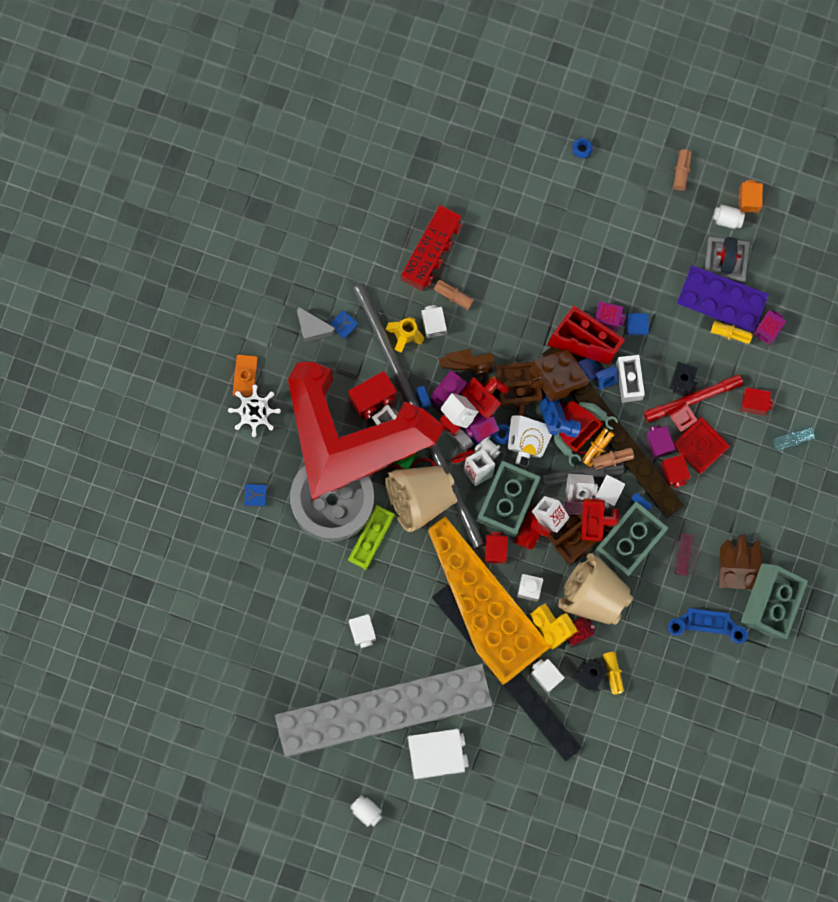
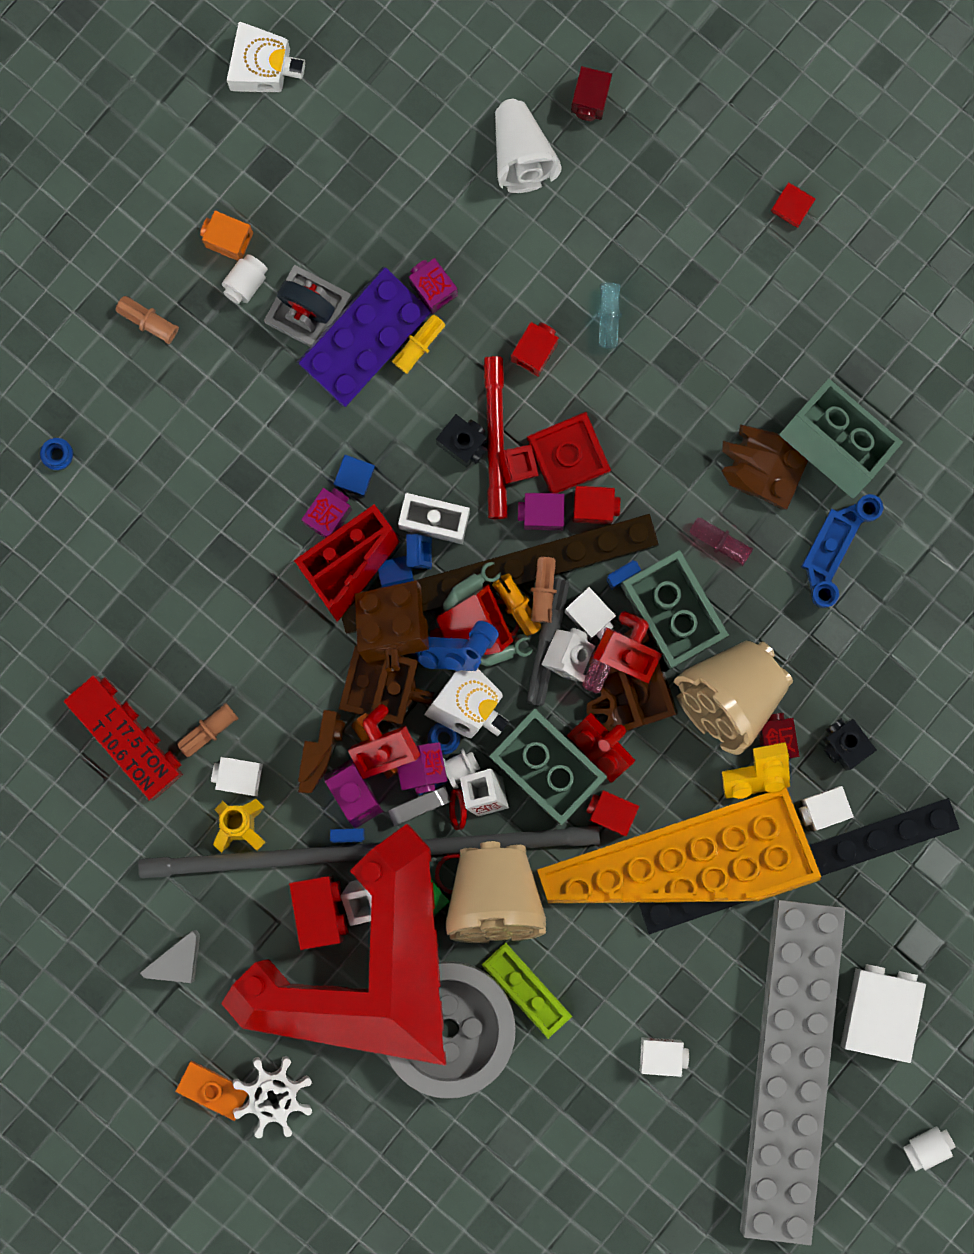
camera: 65 degrees left, 5 degrees up
blue tile [244,484,267,507] -> none
blue tile [329,310,358,340] -> none
red tile [439,414,460,437] -> none
white brick [440,393,479,428] -> none
white brick [517,574,543,602] -> none
white brick [532,496,569,532] -> none
yellow axle [603,652,624,695] -> none

